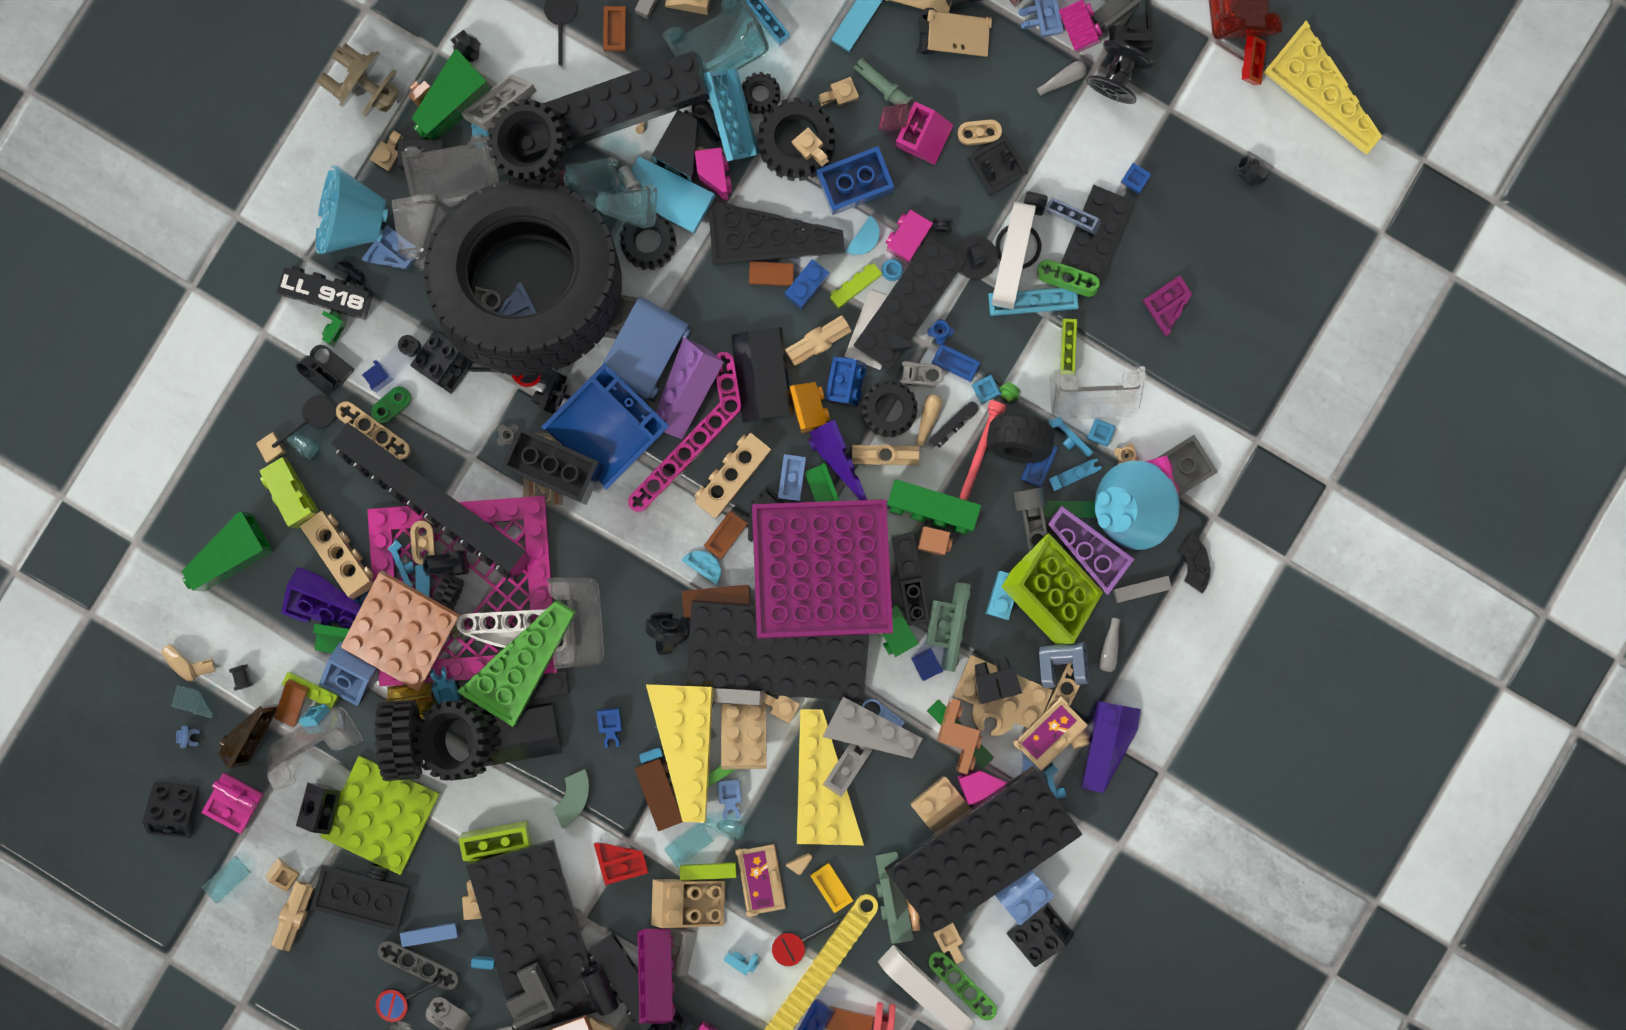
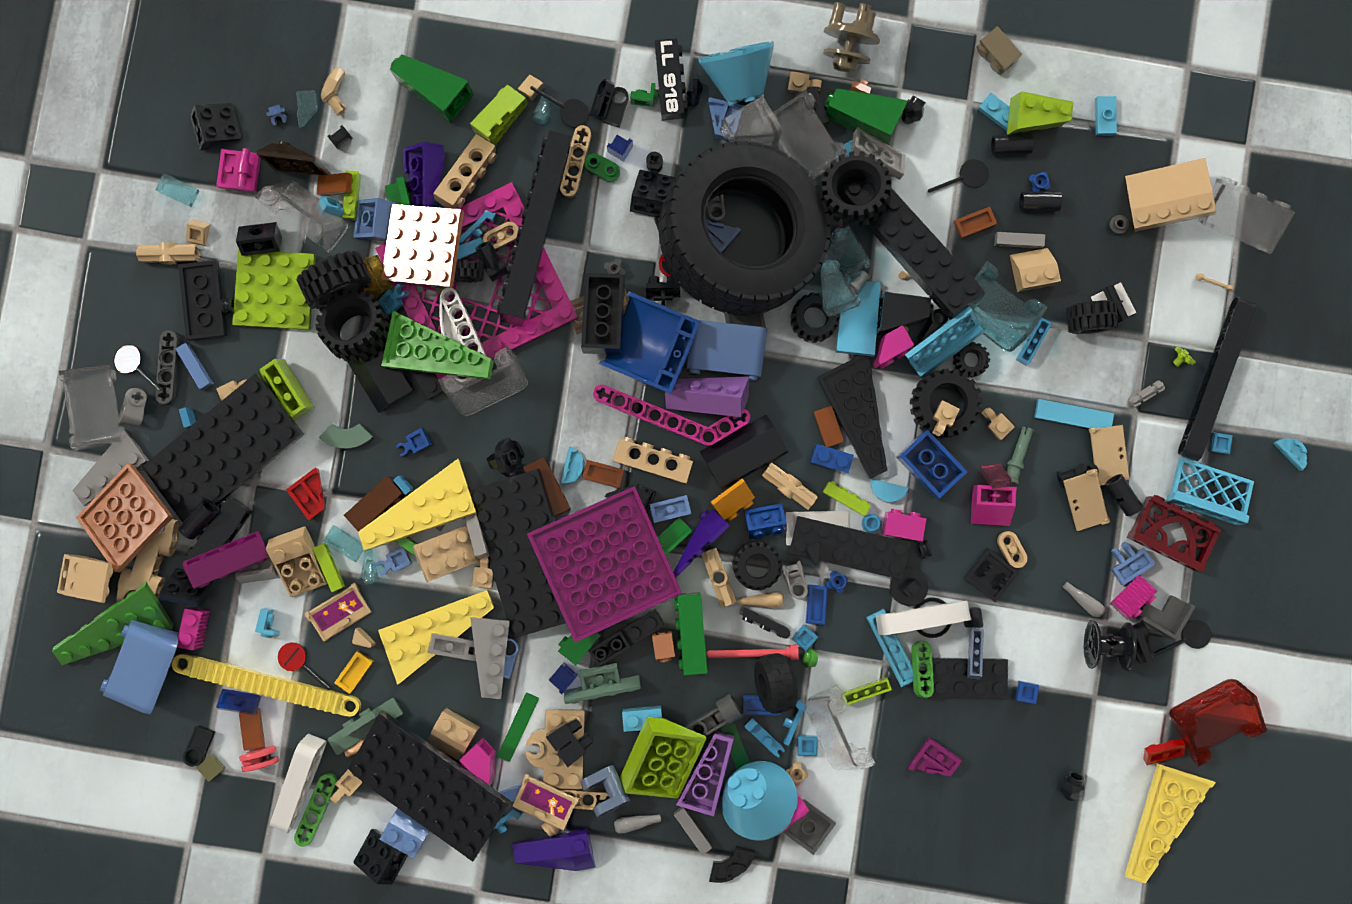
camera: 65 degrees right, 0 degrees up
dark grey panel [506,962,557,1029] -> none
nougat bracket [937,697,983,774] -> none

